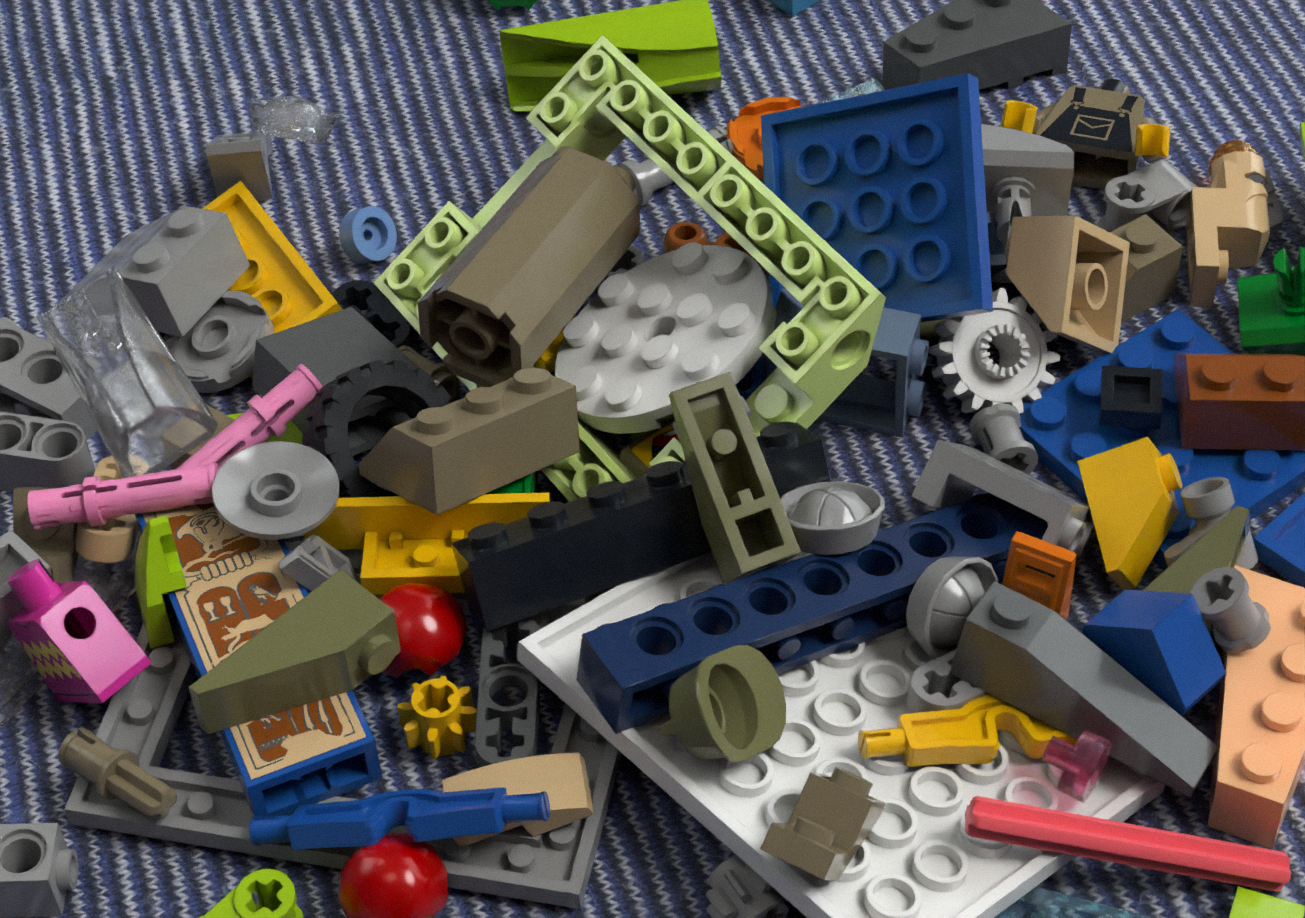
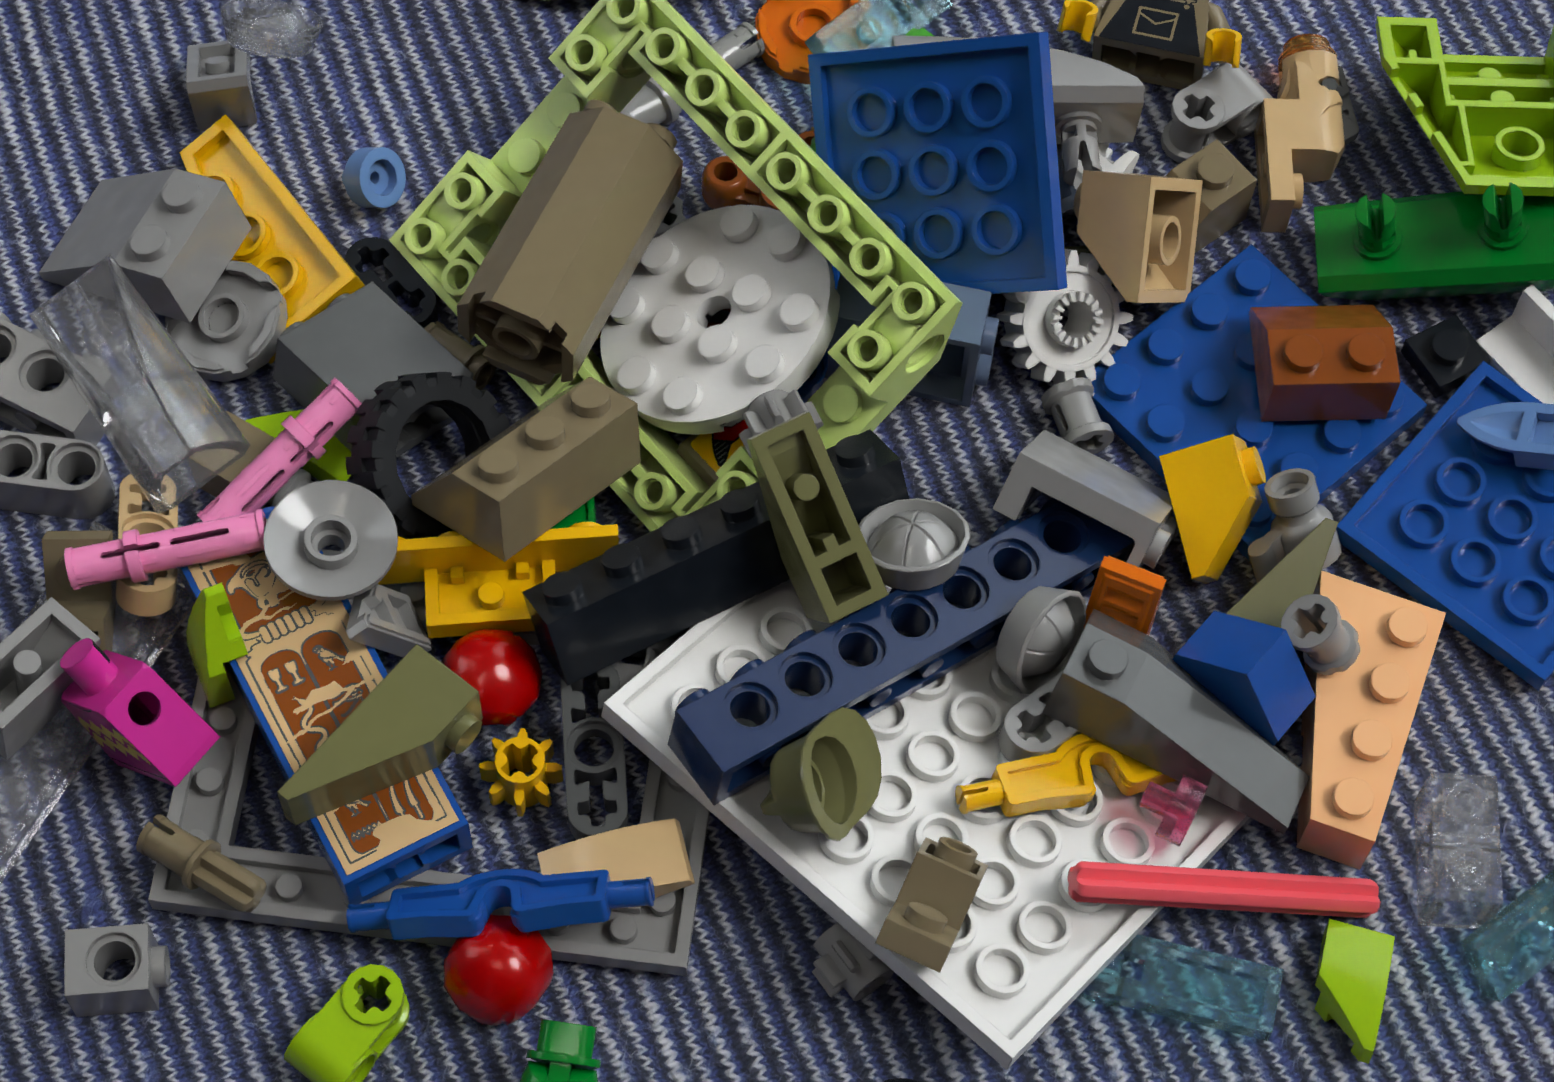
camera: 10 degrees left, 15 degrees up
black plate [1099,365,1163,429] -> none

